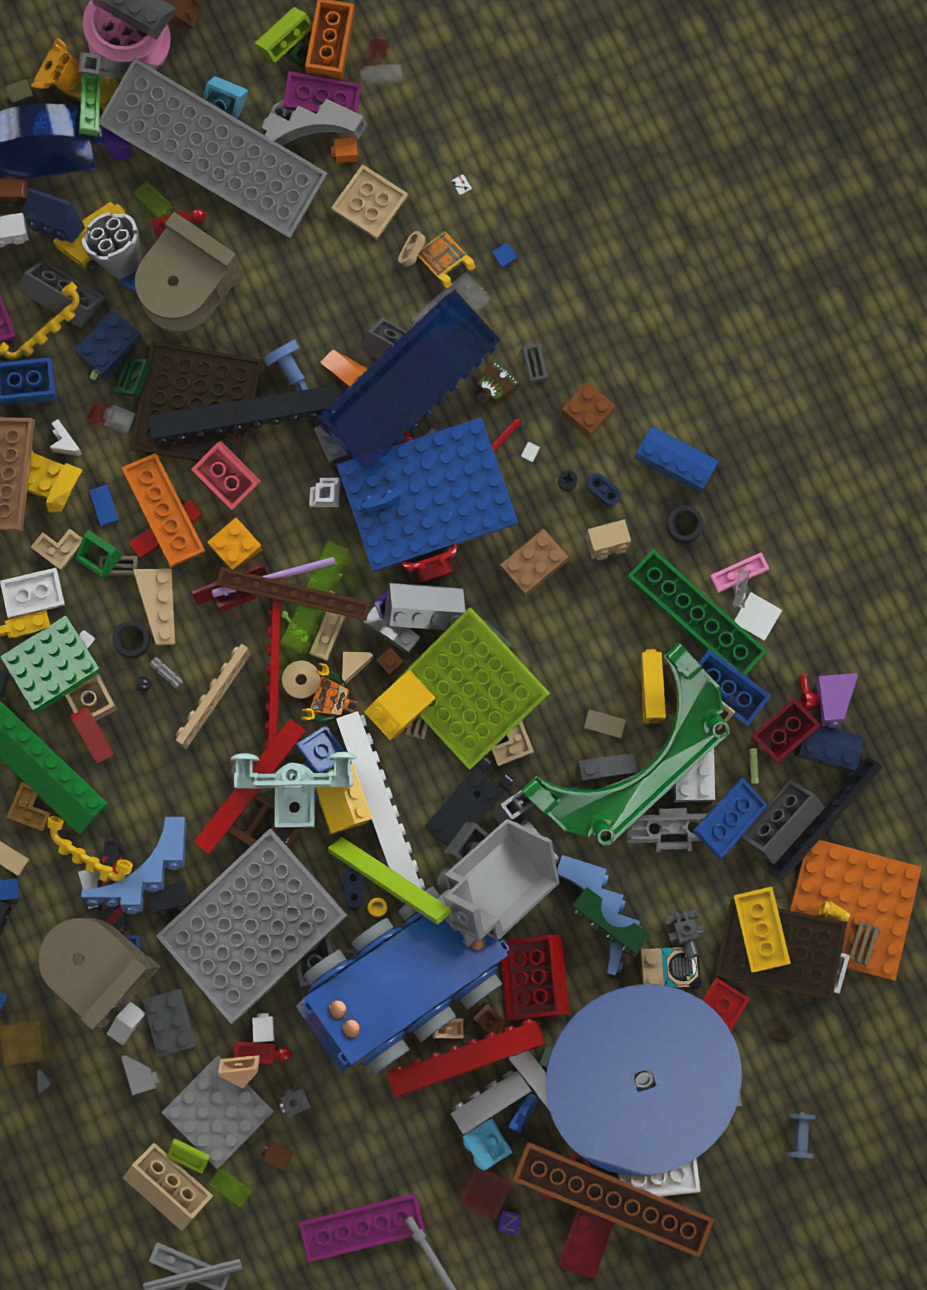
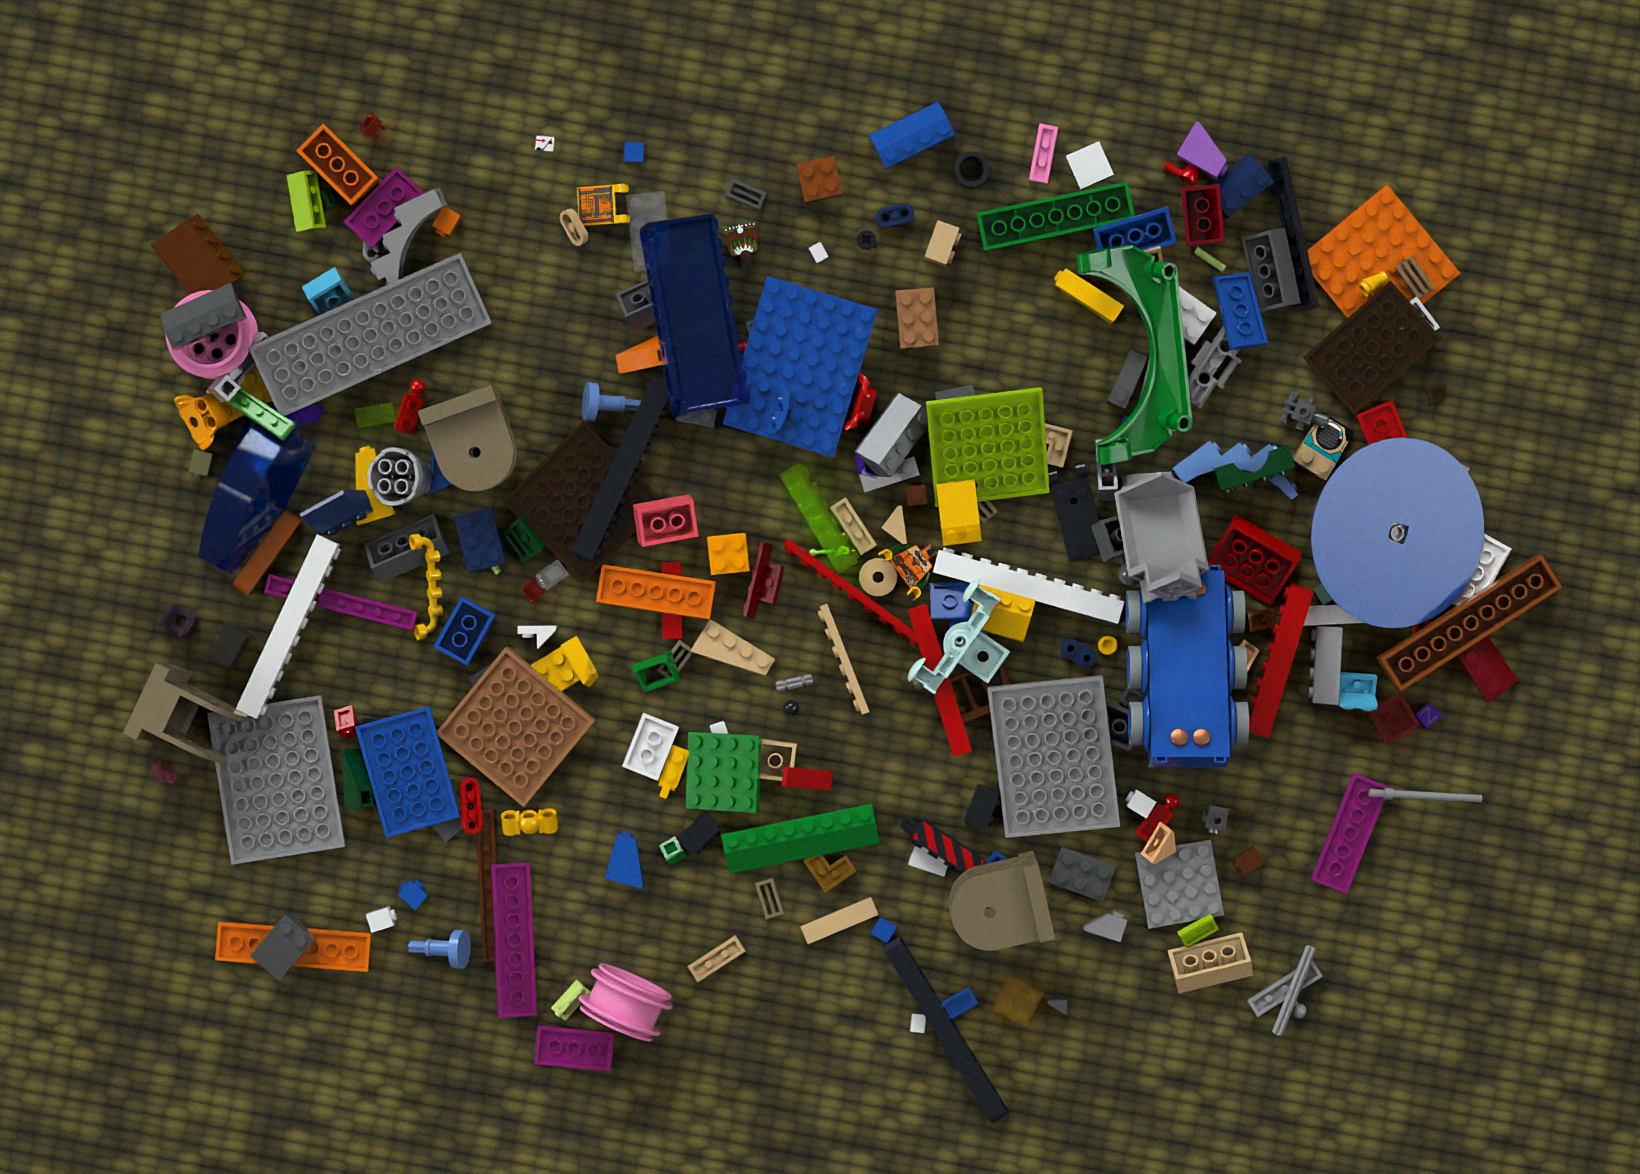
camera: 55 degrees left, 10 degrees up
tan plate [31,529,83,571] -> none
yellow bar [47,816,133,882] -> none
medium blue arch [81,817,187,914] -> none
blue tile [89,485,119,527] -> none
white slope [107,1002,146,1046] -> none
black tyre [113,621,150,659] -> none
clear neon green tile [209,1167,253,1208] -> none
lavender bar [212,557,336,597] -> none
reddish brown tile [217,567,371,621] -> none
white brick [309,478,340,507] -> none
lime tile [328,837,451,925] -> none
tan plate [331,164,408,240] -> none
clear brick [361,63,402,85] -> none
red bar [491,418,521,452] -> none
blue wing [509,1093,539,1134] -> none
dark tan tile [584,709,626,739] -> none
clear pin [732,568,750,608] -> none
yellow plate [734,887,791,973] -> none
sand blue hose [787,1112,816,1160] -> none

